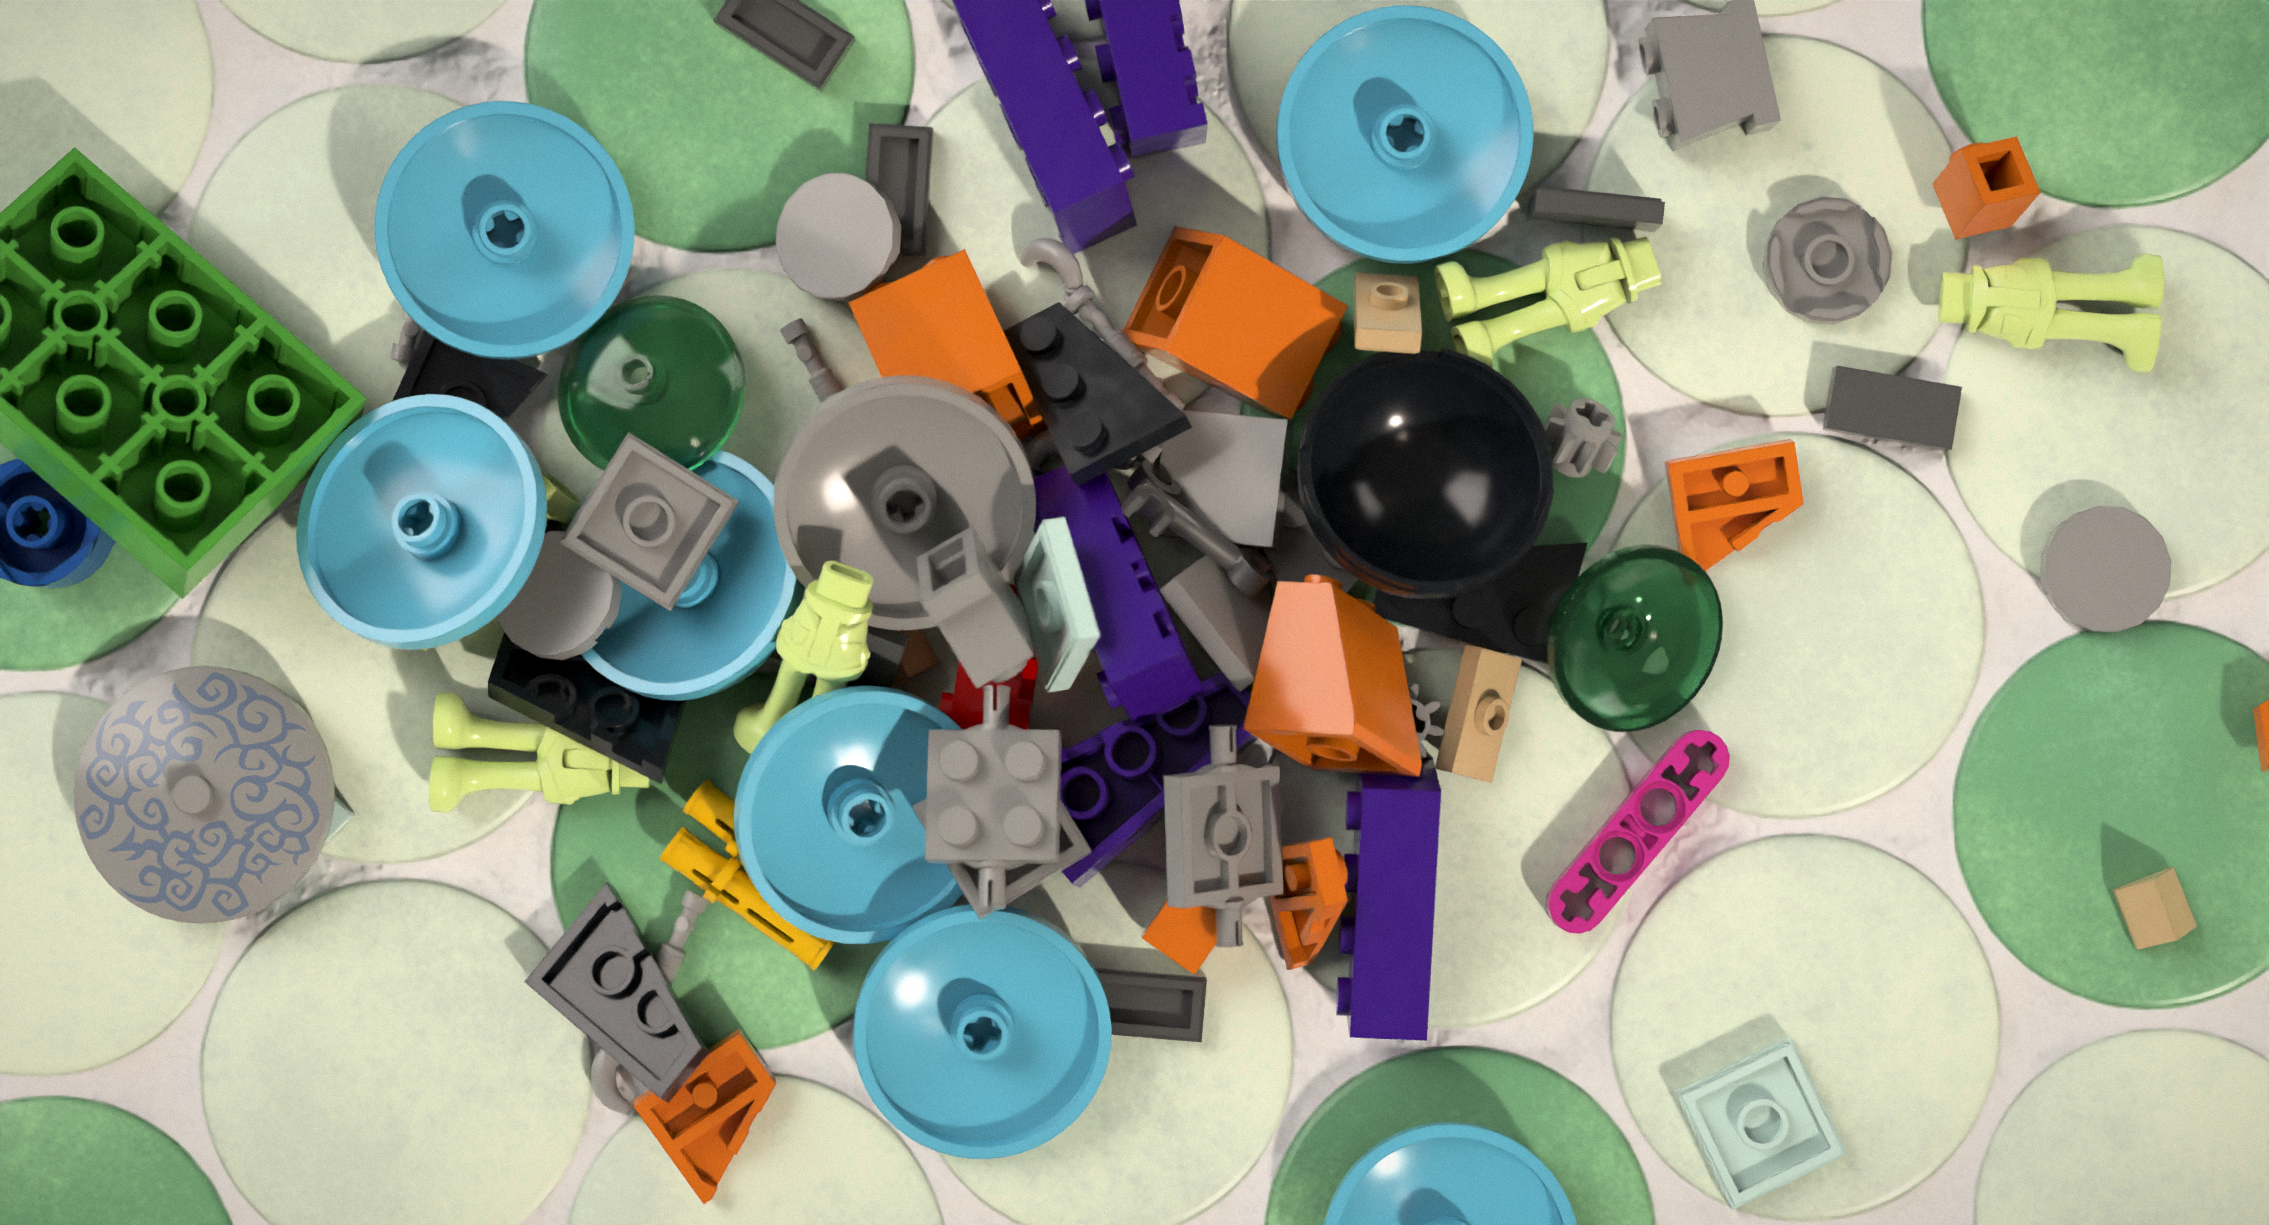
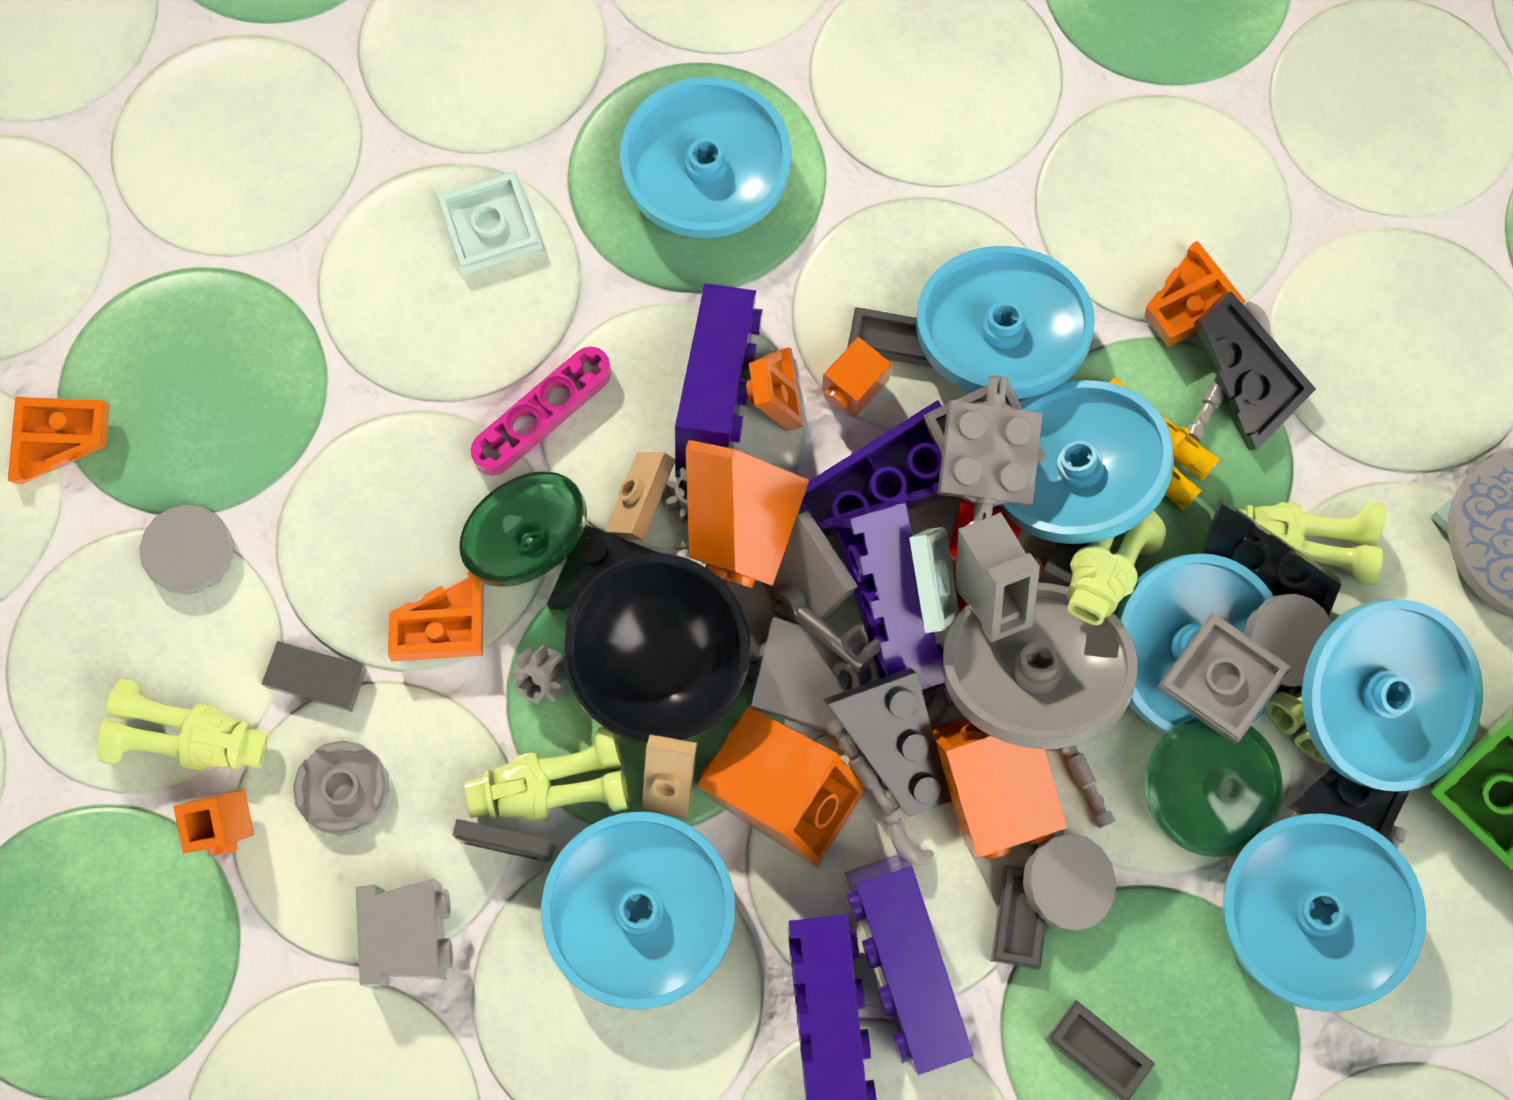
camera: 170 degrees left, 15 degrees down
light grey plate [1164,724,1283,947] -> none
tan slope [2112,867,2197,950] -> none

